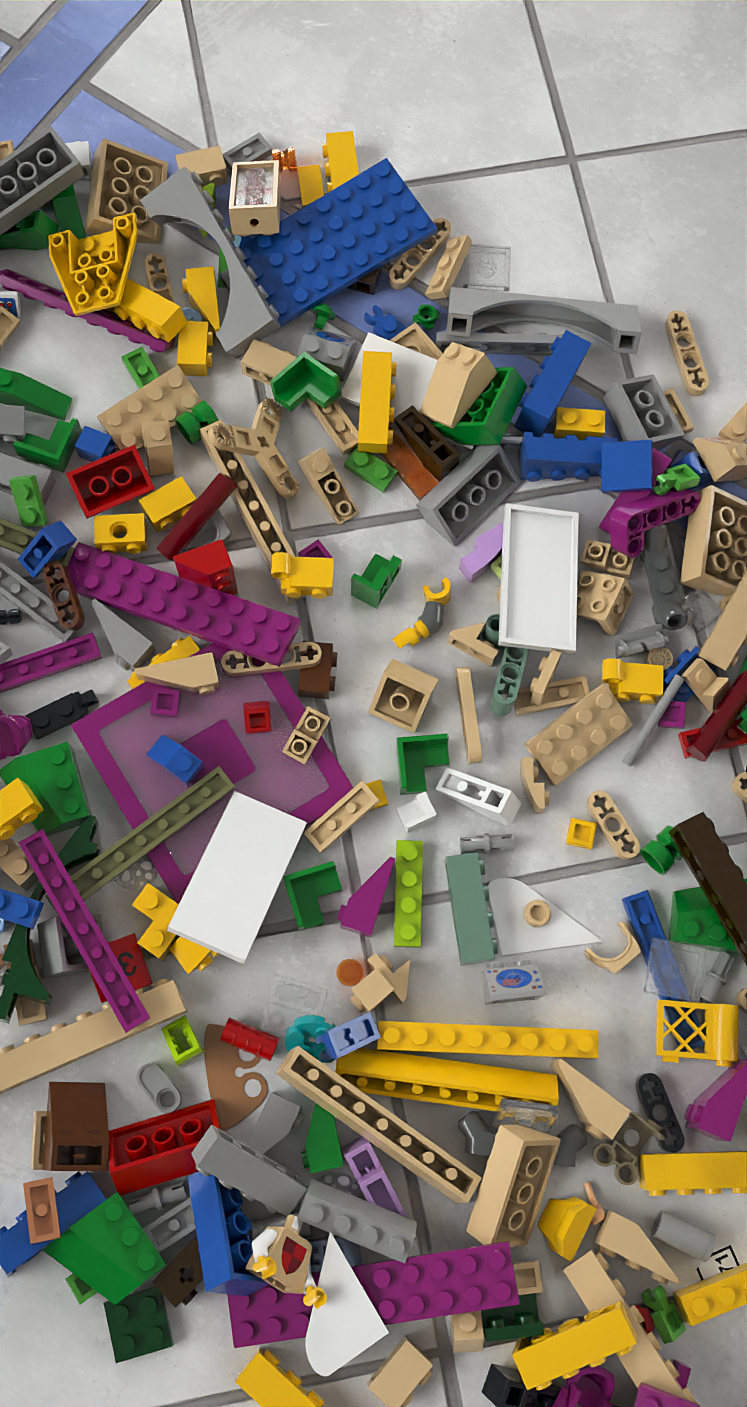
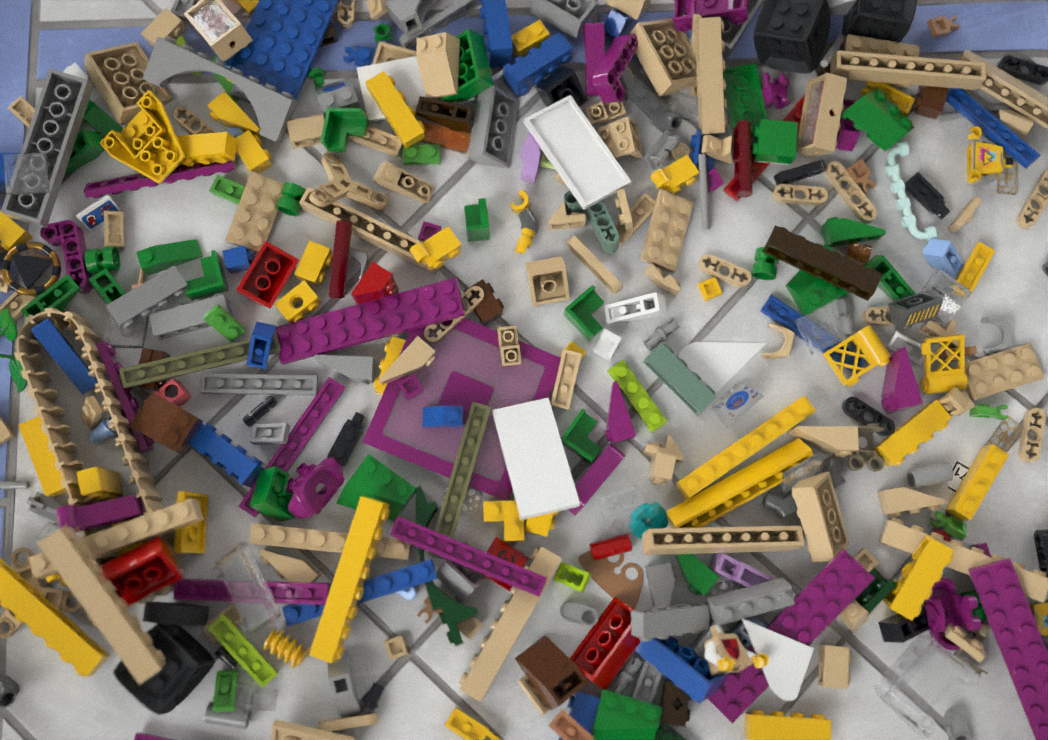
camera: 35 degrees left, 5 degrees up
reddish brown beam [43,561,85,631] -> none
tan slope [142,420,174,477] -> none
red slope [243,701,271,734] -> none
hinge [316,1011,381,1062] -> none
clear orange plate [336,959,363,986] -> none
tan tile [524,900,551,927] -> none
yellow slope [537,1196,597,1262] -> none
light nougat hand [584,1182,605,1225] -> none
blue tile [601,439,653,494] -> none
bright green plate [653,464,700,495] -> none
none -> black slope [535,66,588,107]
none -> magenta beam [568,443,626,516]

